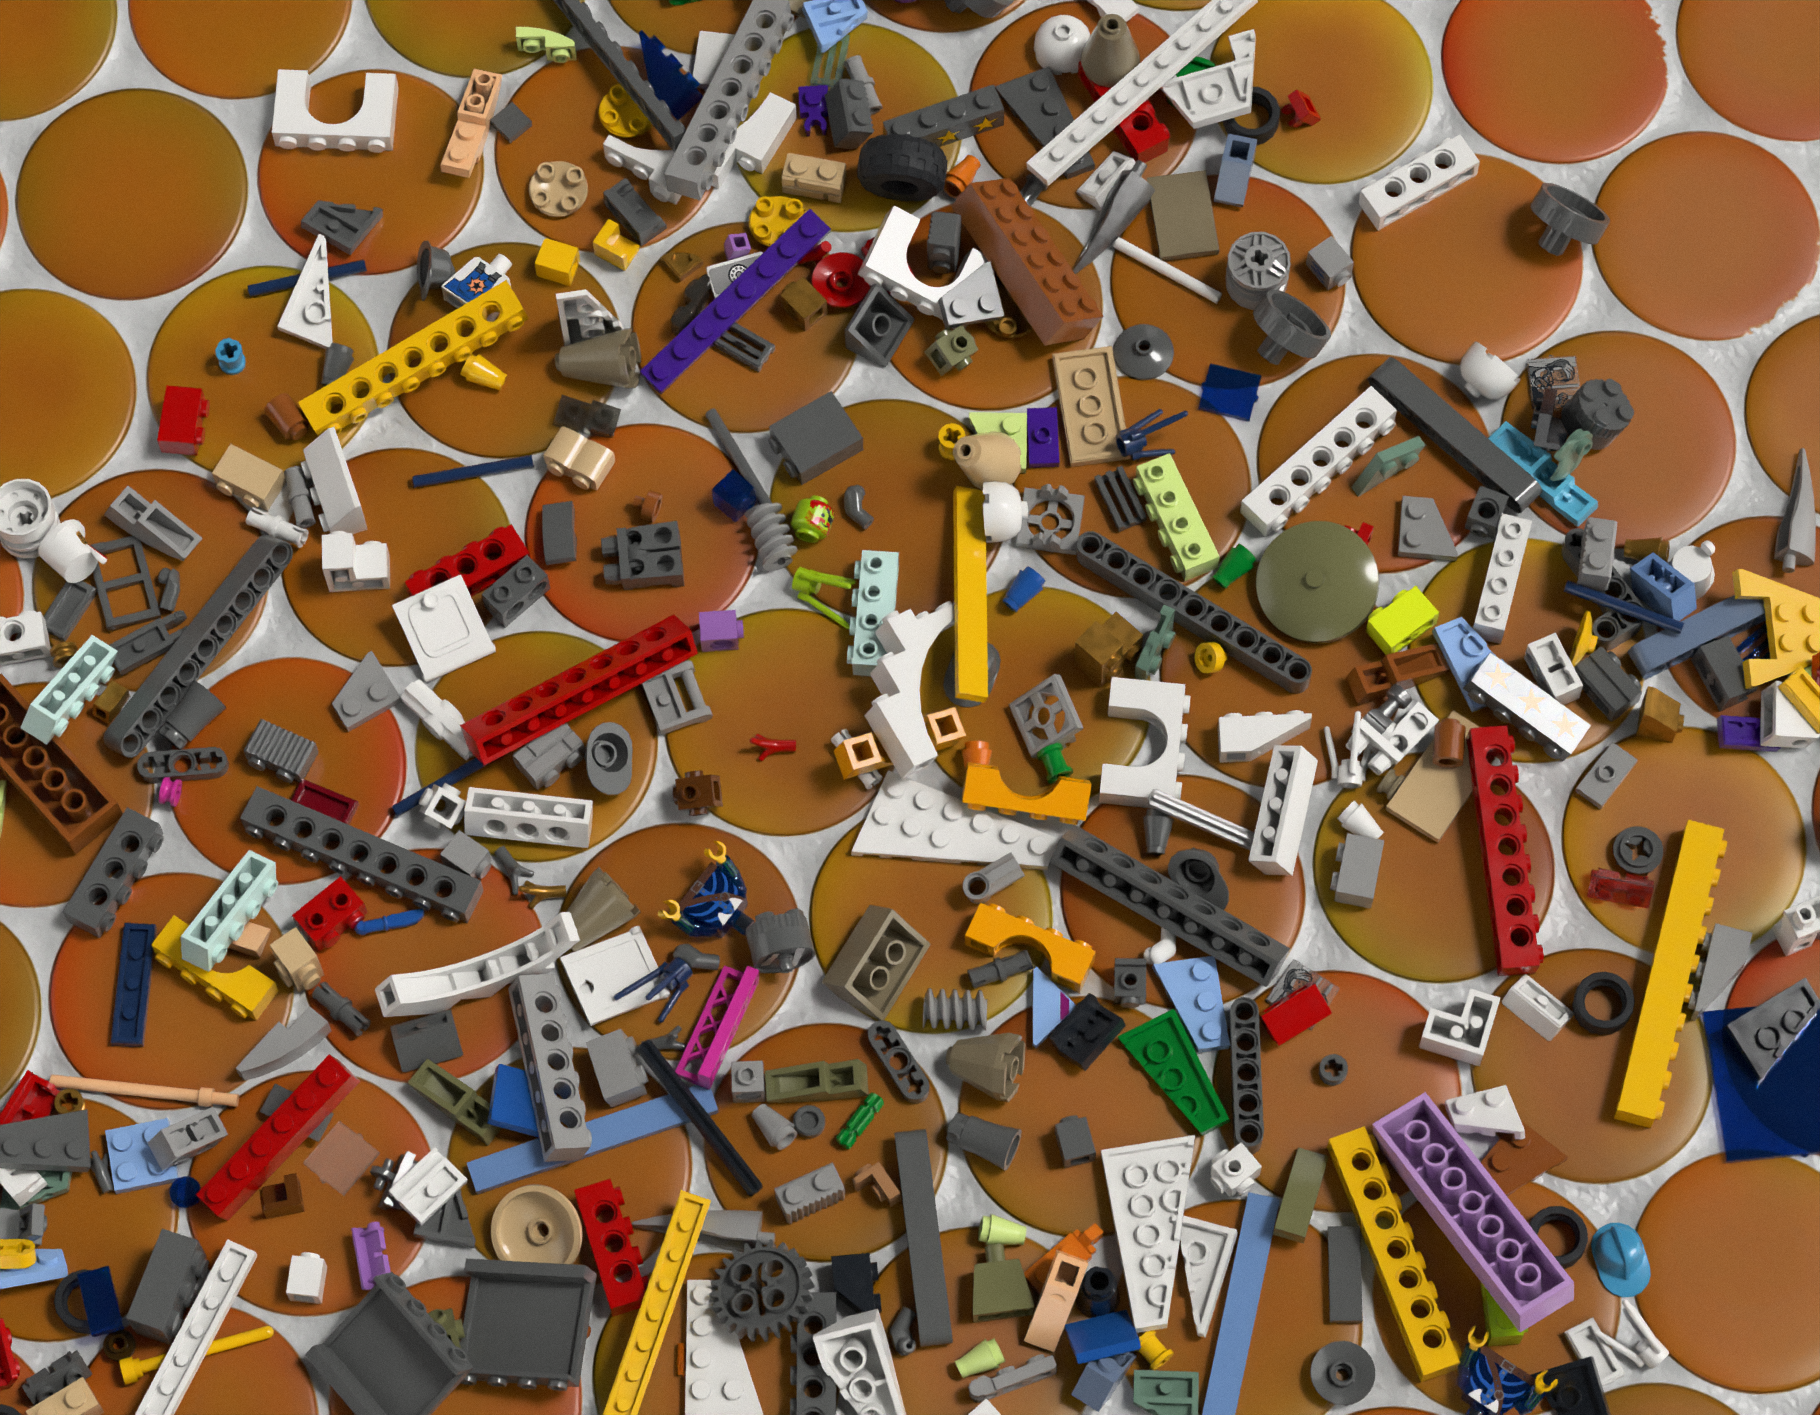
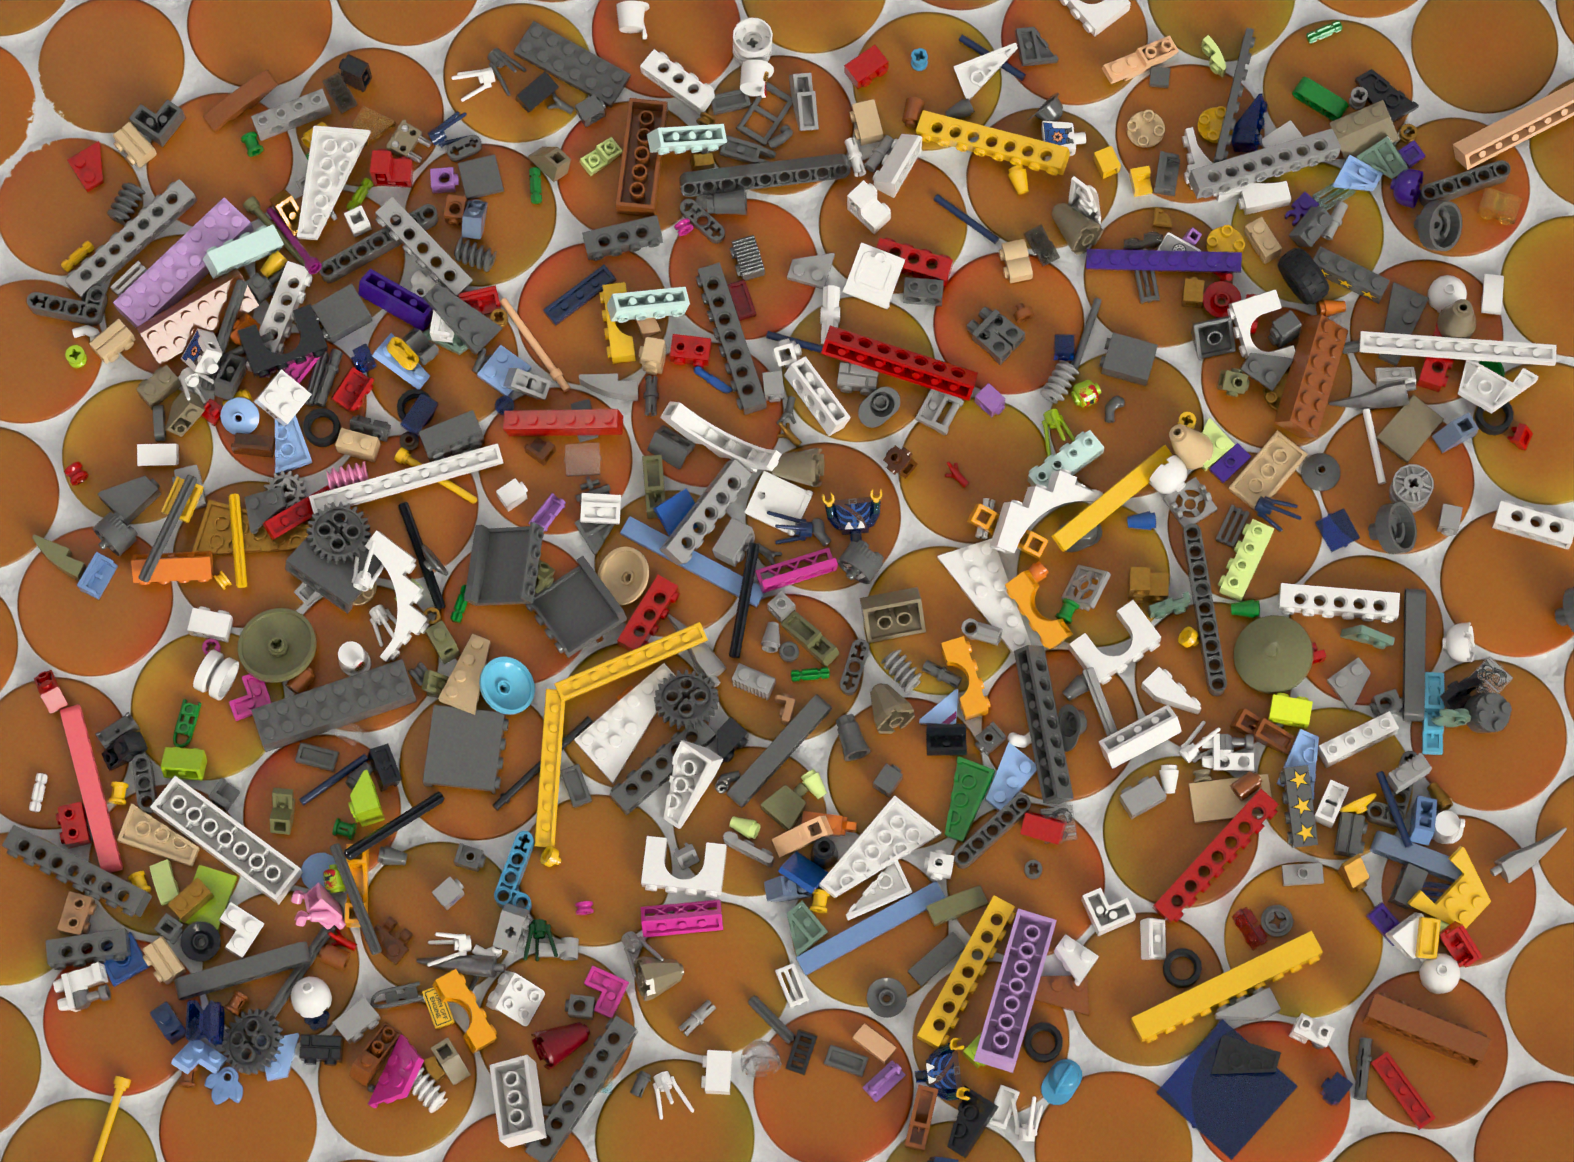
camera: 50 degrees right, 5 degrees up
dark grey slope [542,501,577,565] -> none

